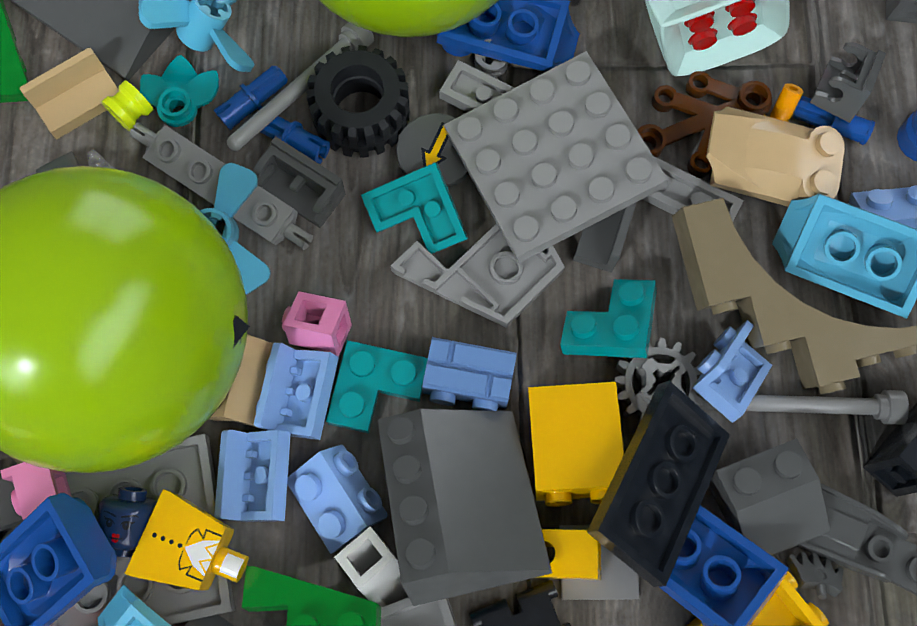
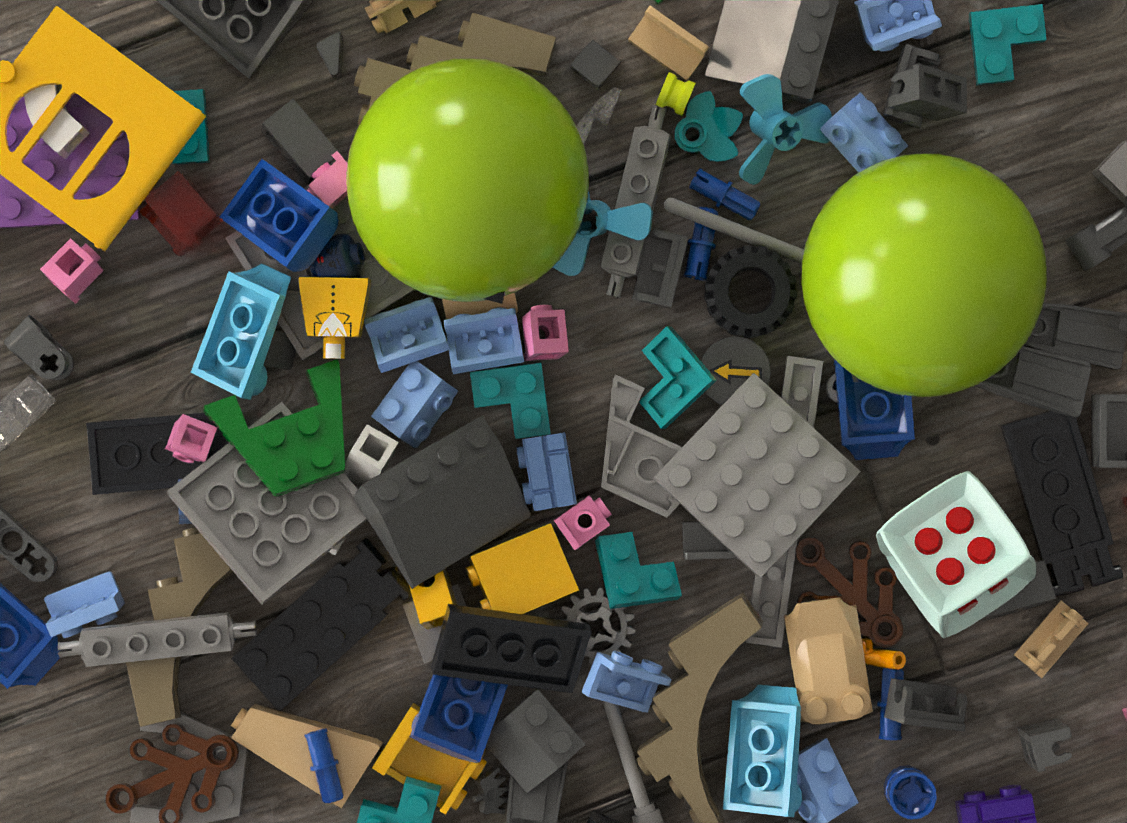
camera: 70 degrees right, 15 degrees up
none -> bright pink brick [554,495,612,550]

